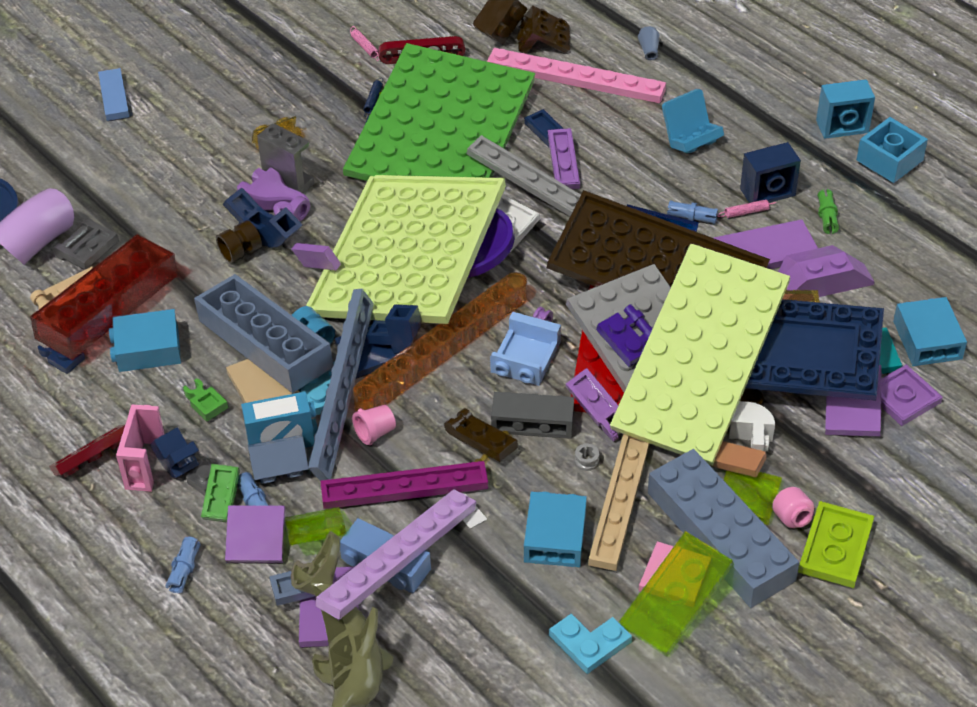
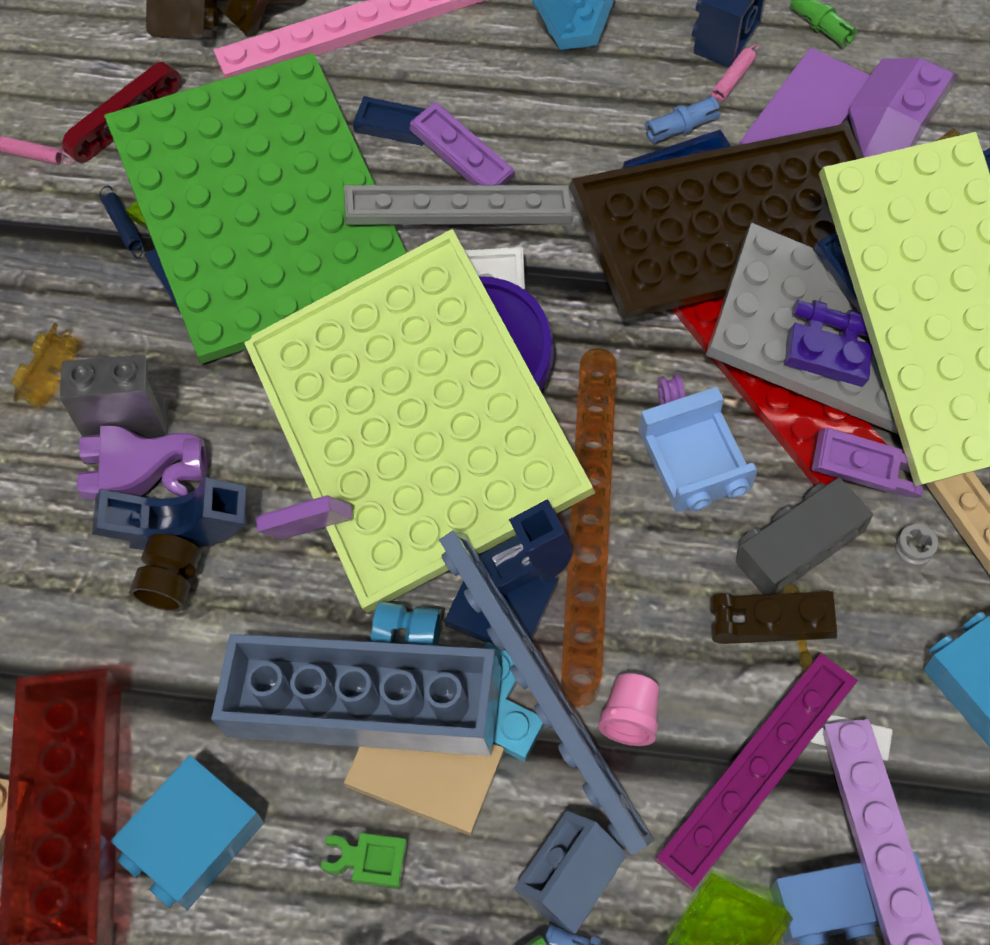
camera: 40 degrees left, 15 degrees up
dark azure brick [241,391,318,448] -> none

